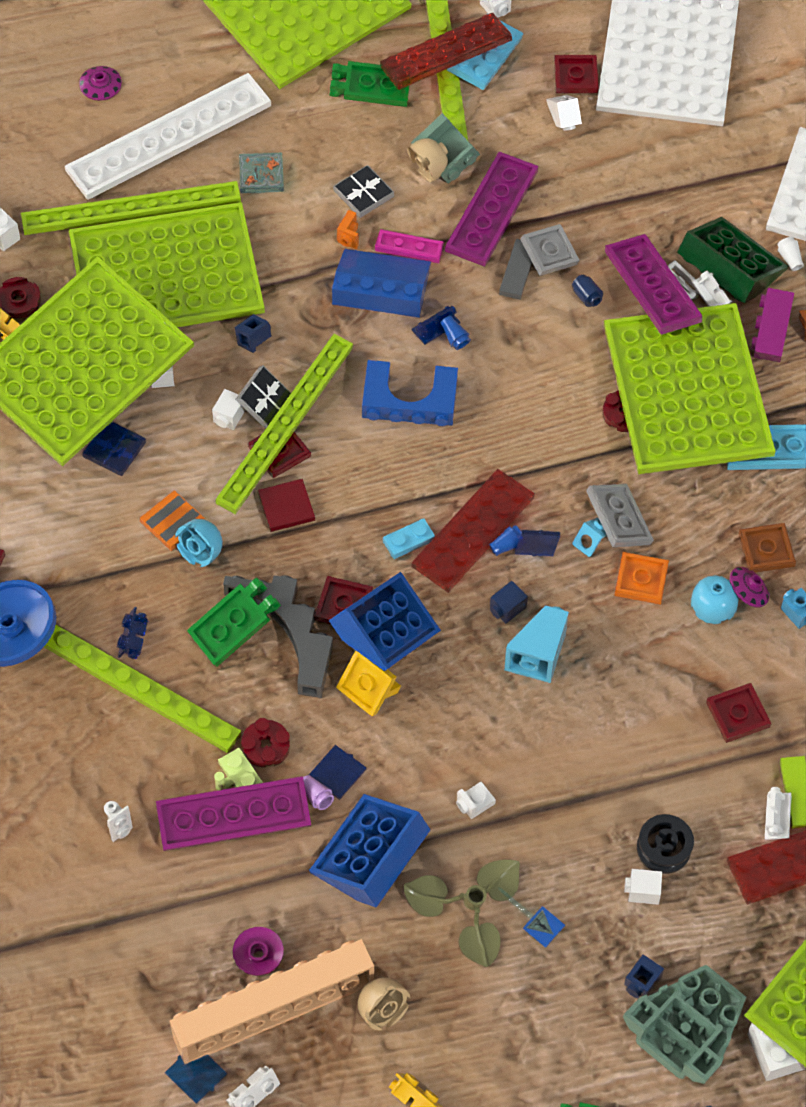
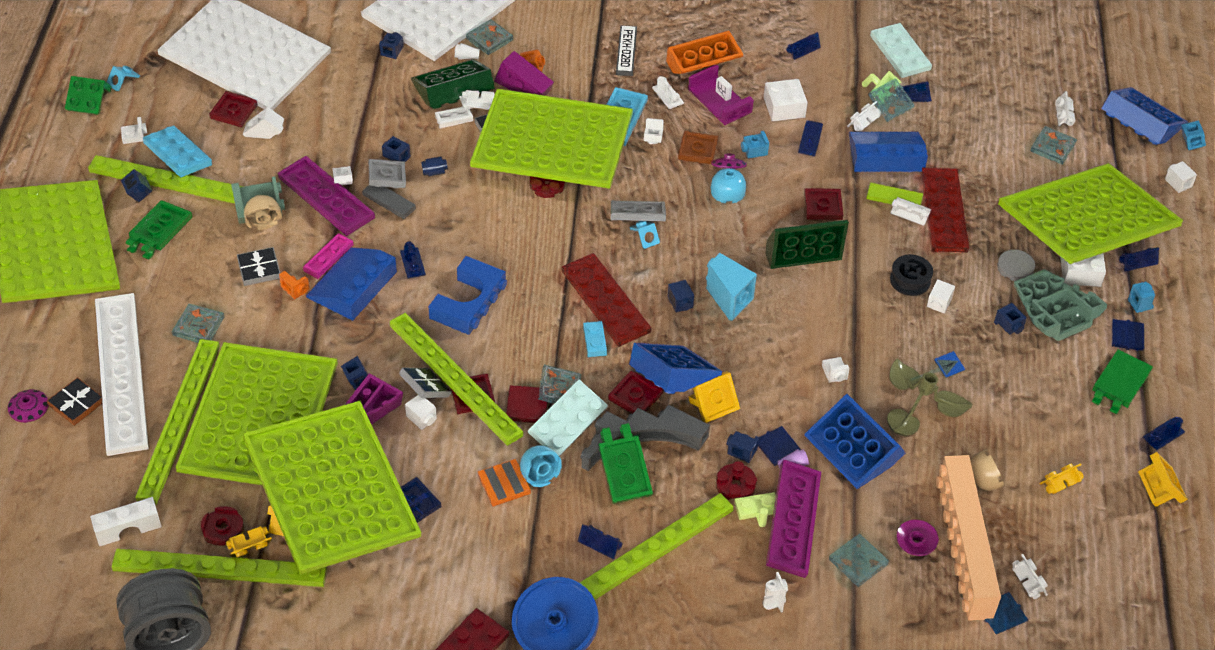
camera: 70 degrees left, 10 degrees down
clear red plate [380,12,512,90] -> none
blue cone [440,316,471,350] -> none
blue cone [489,525,525,556] -> none
clear blue piece [515,530,560,557] -> none
magenta plate [605,234,702,335] -> none
orange tile [614,552,669,605] -> none
none -> black tile [47,377,103,426]
none -> dark blue brick [121,169,152,202]
none -> white bracket [332,166,353,185]
none -> magenta wedge [345,373,403,425]
none -> dark blue brick [379,32,404,59]
none -> dark blue brick [382,136,411,162]
none -> light aqua plate [528,379,608,457]
none -> clear light blue tile [538,364,581,403]
none -> white bracket [644,118,664,144]
none -> dark blue brick [726,431,759,463]
none -> dark green slope [765,220,849,269]
none -> clear light blue tile [829,533,889,587]
none -> light grey tile [997,250,1035,281]

